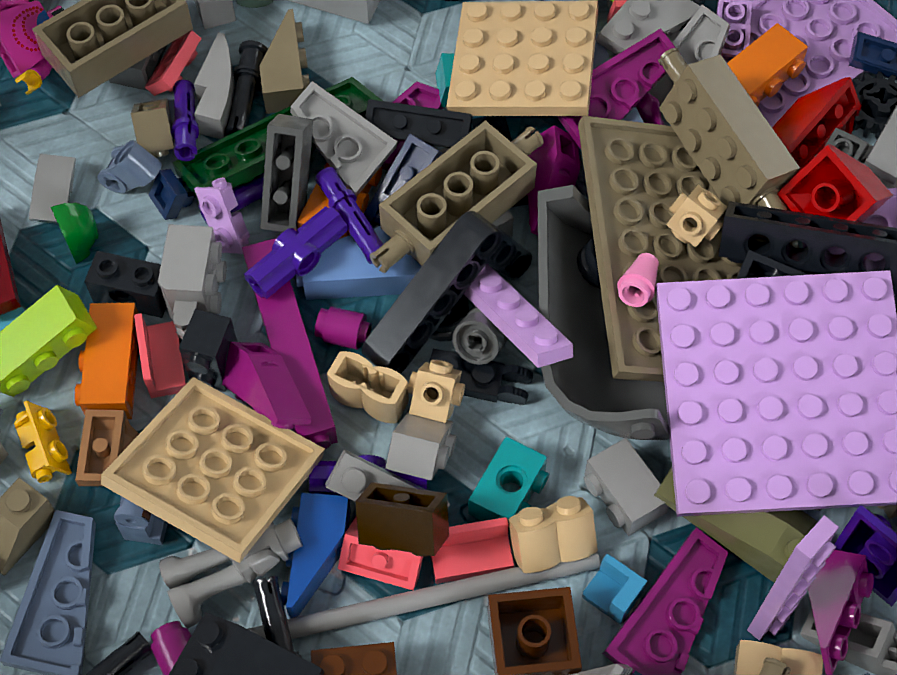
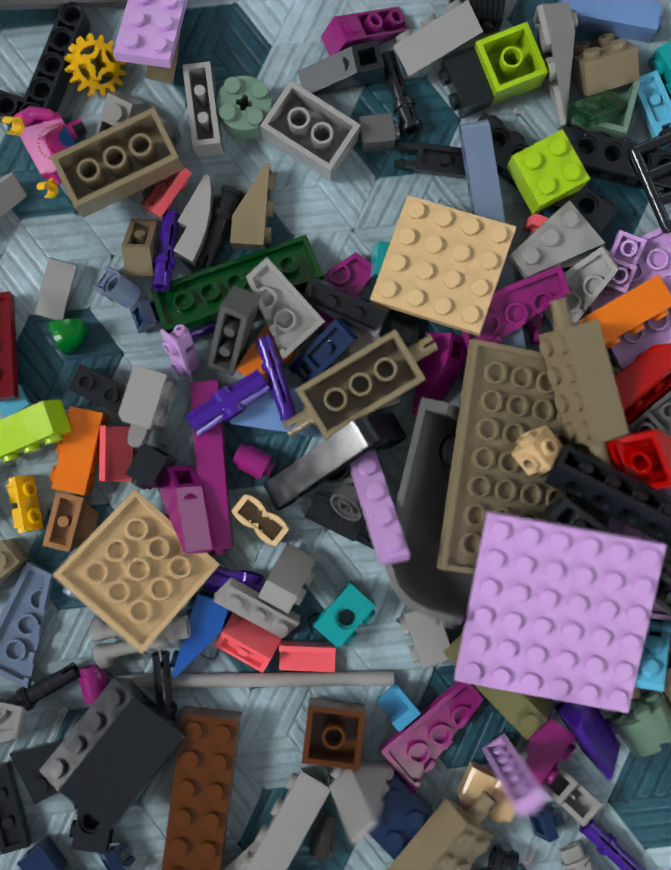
camera: 15 degrees right, 25 degrees up
dark brown brick [355,482,449,557] -> none
tan brick [407,360,465,423] -> none
tan brick [508,496,598,573] -> none
bright pink cone [617,253,659,307] -> none

